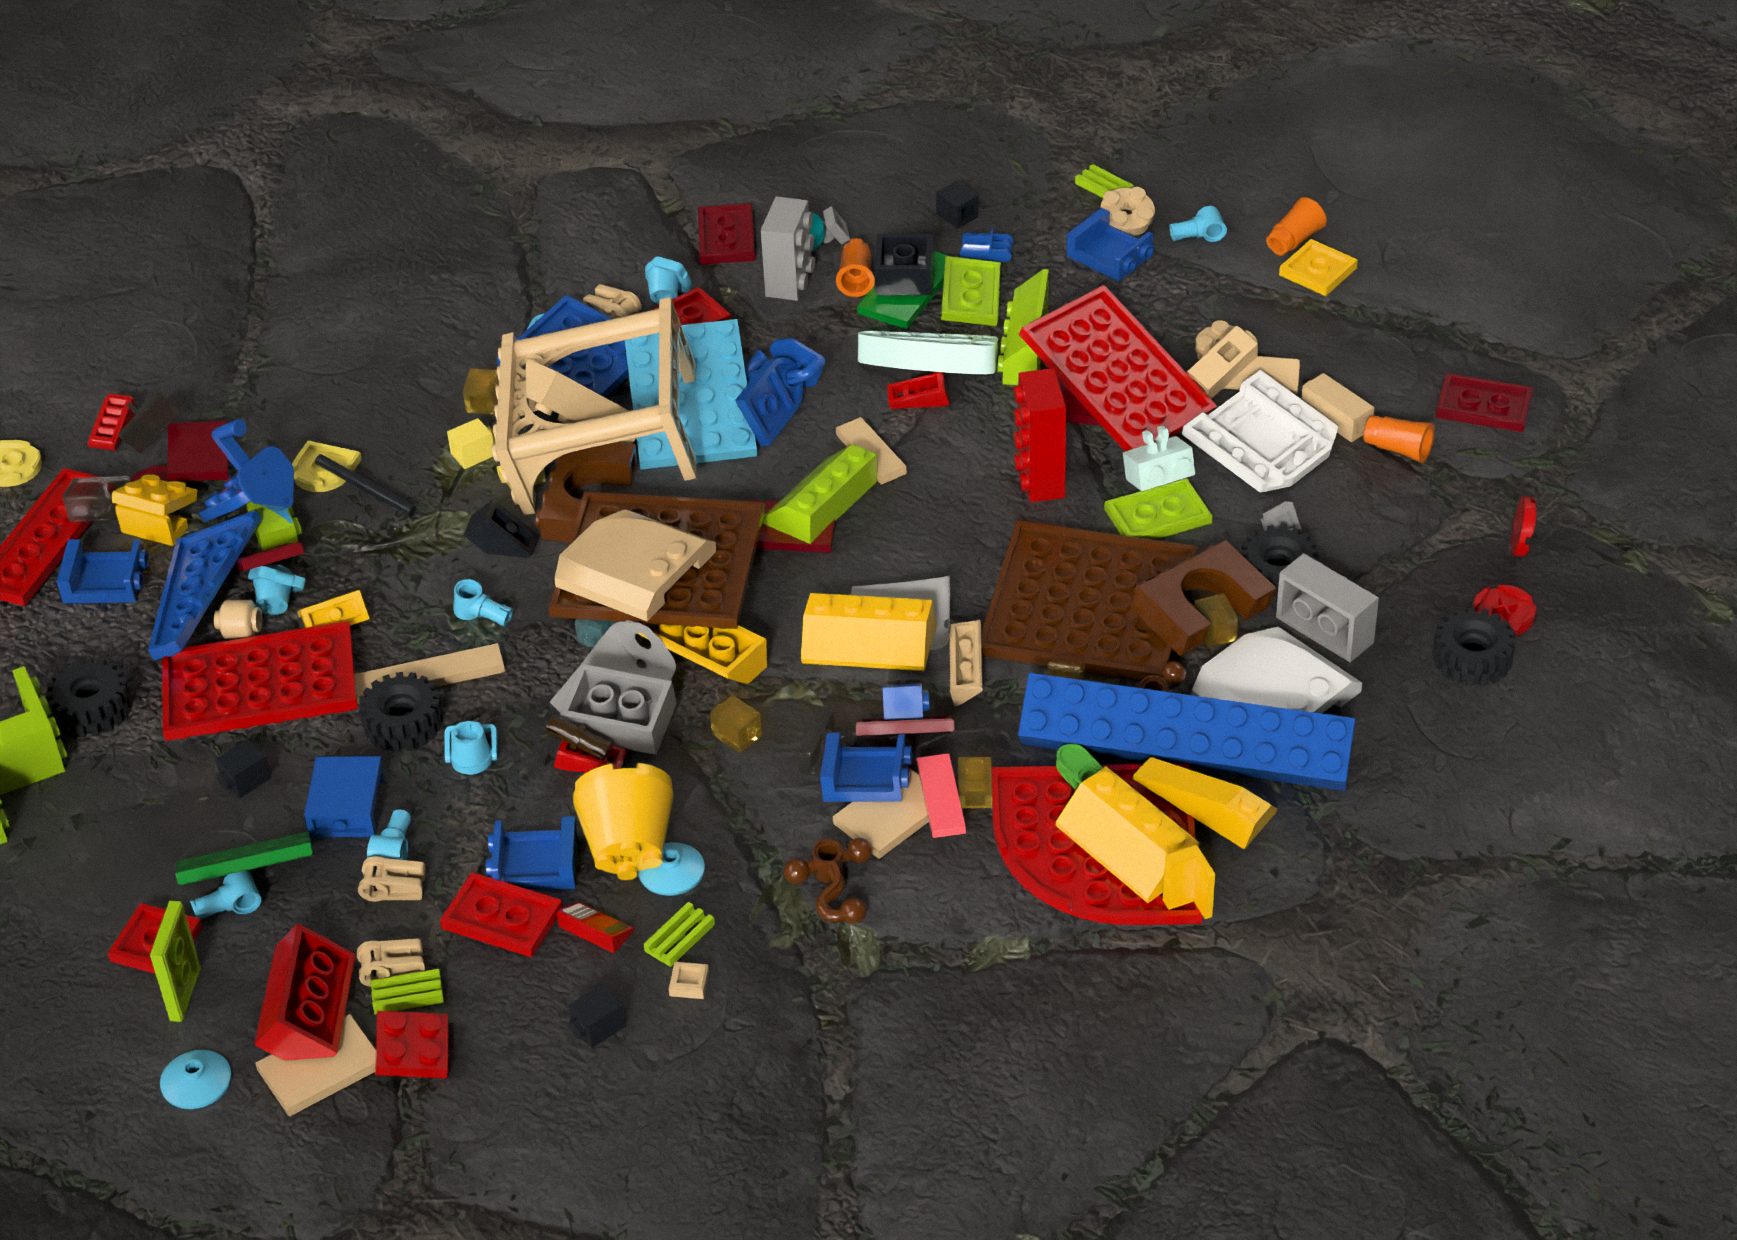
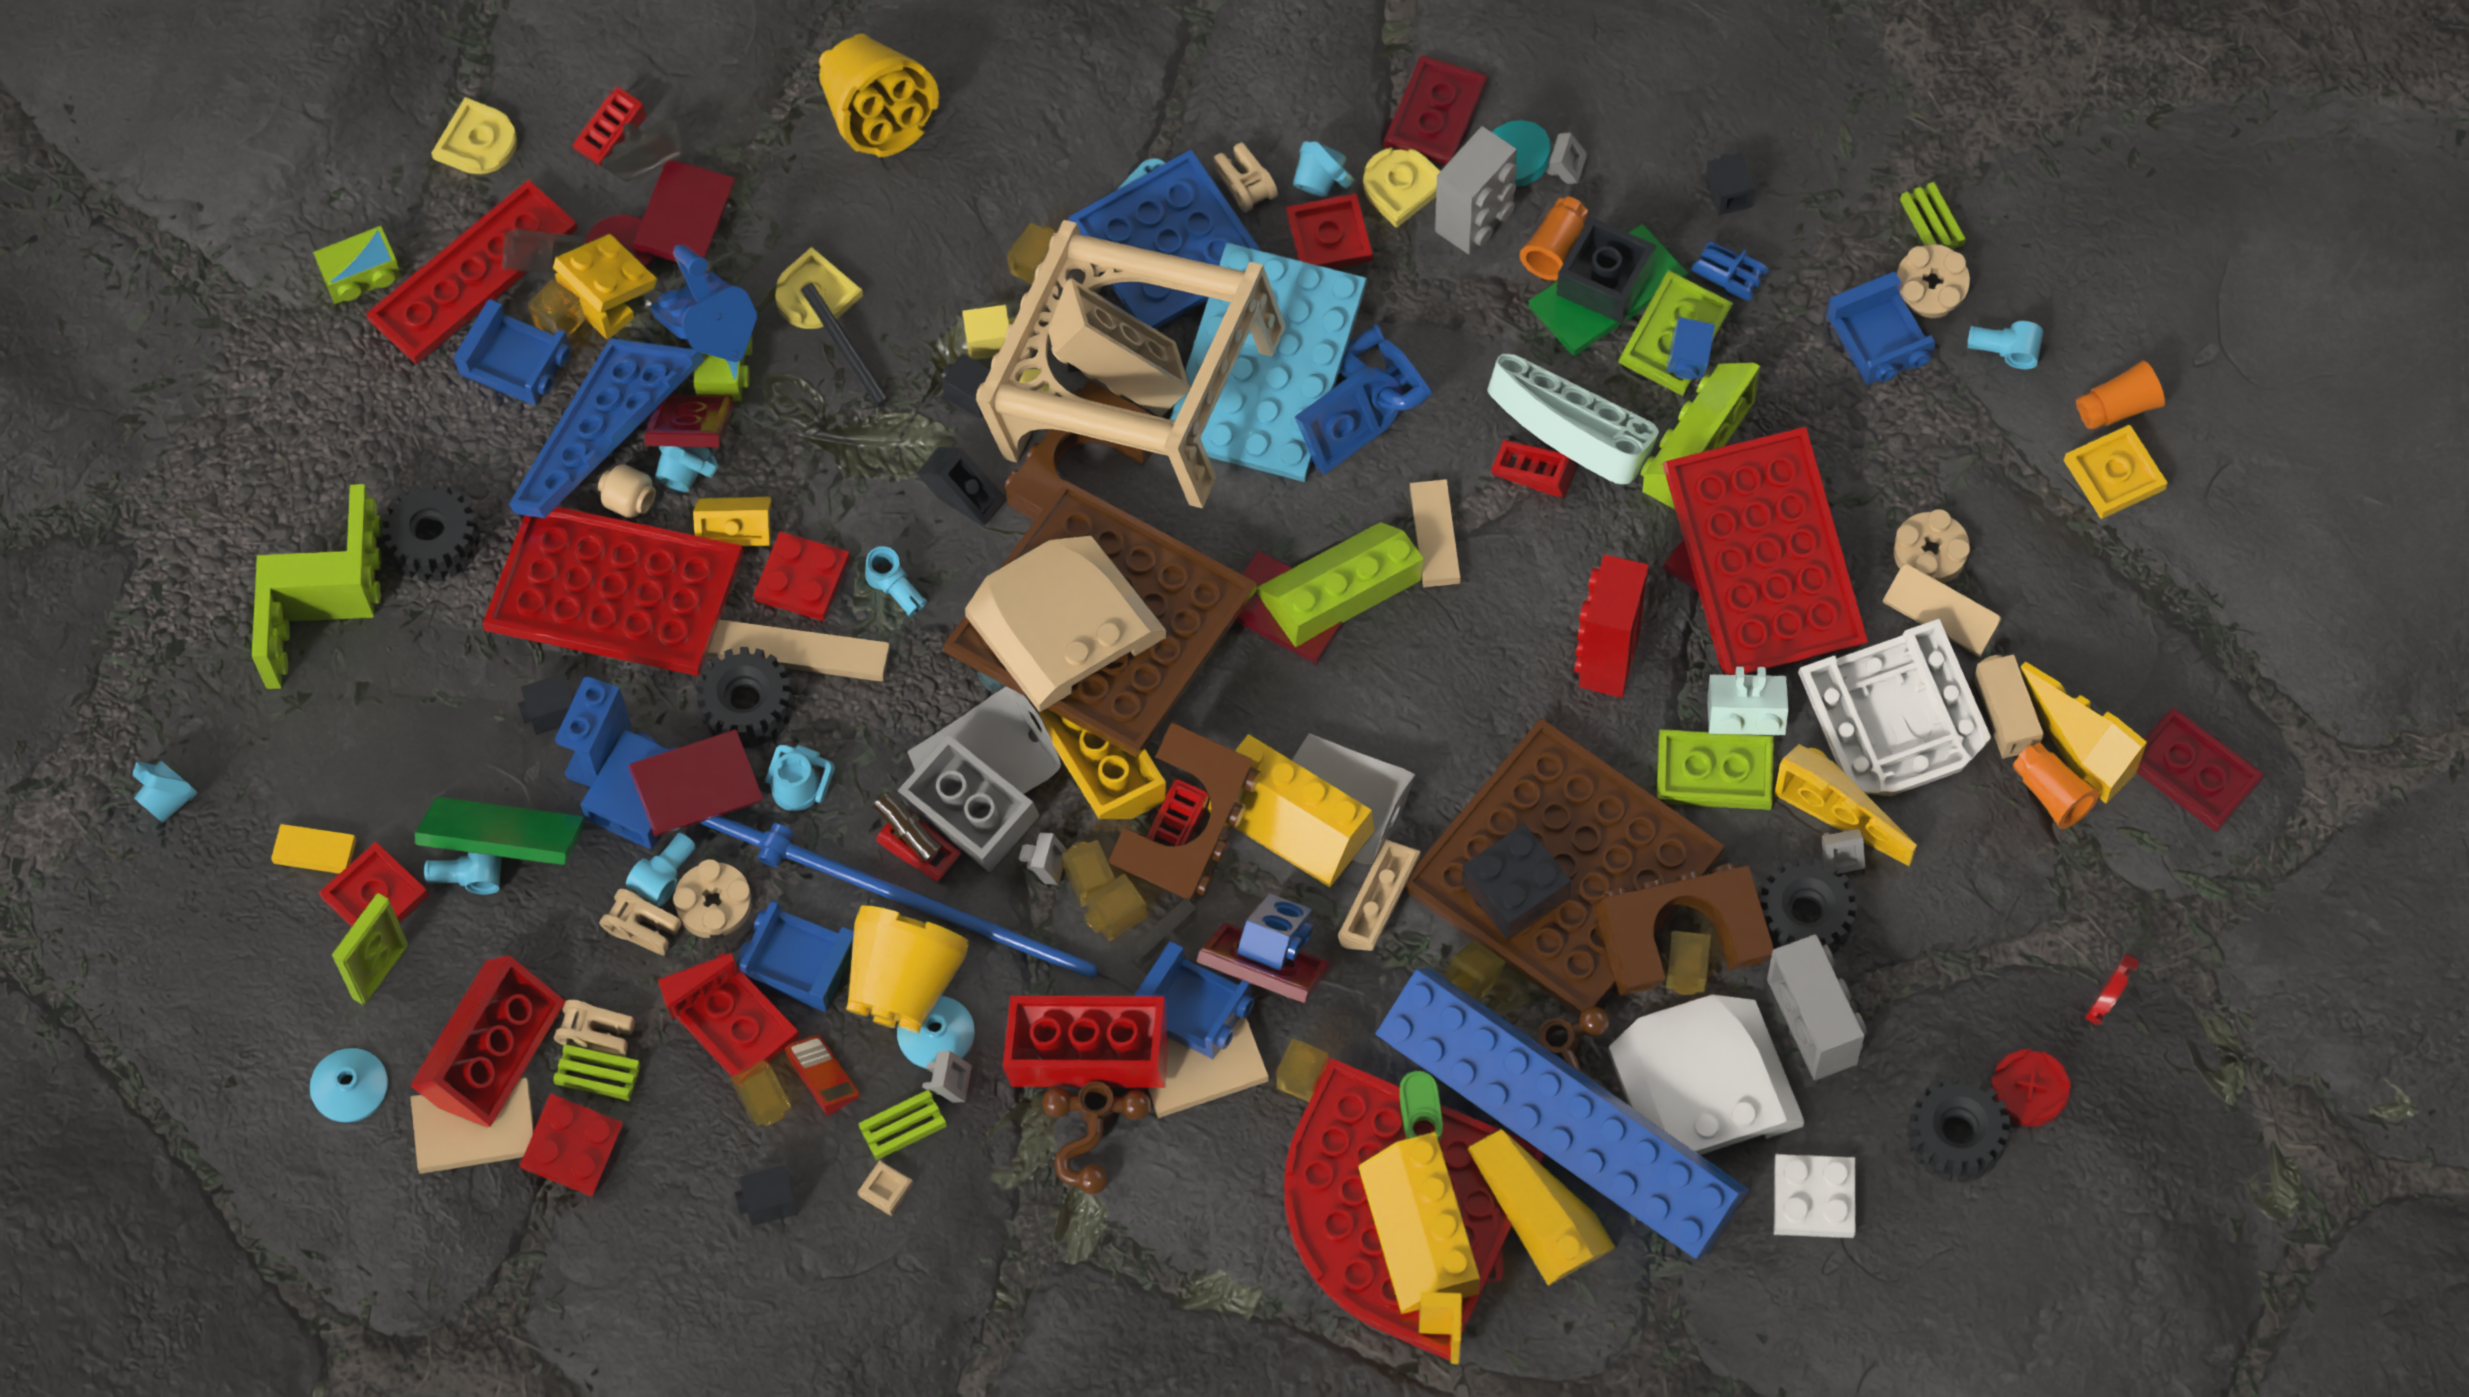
camera: 25 degrees right, 20 degrees up
coral tile [917,753,966,838] -> none
tan brick [1188,326,1258,399] -> none
none -> yellow tile [271,824,357,874]
none -> clear yellow brick [528,279,585,337]
none -> blue panel [555,677,631,787]
none -> dark red tile [628,730,763,837]
none -> red slope [658,953,738,1019]
none -> tan plate [673,859,751,938]
none -> blue bar [691,816,1097,978]
none -> clear yellow brick [729,1060,792,1126]
none -> red plate [753,531,850,622]
none -> yellow cone [819,33,939,157]
none -> light grey tile [923,1051,972,1103]
none -> black brick [941,353,991,418]
none -> red slope [1003,996,1168,1088]
none -> light grey tile [1019,833,1068,885]
none -> clear yellow brick [1085,874,1147,942]
none -> reddish brown arch [1108,722,1261,902]
none -> red slope [1147,779,1209,846]
none -> light yellow tile [1363,148,1440,228]
none -> black brick [1462,823,1572,941]
none -> blue brick [1666,317,1715,379]
none -> yellow wedge [1774,744,1917,866]
none -> white plate [1774,1154,1855,1238]
none -> yellow wedge [2020,662,2147,804]

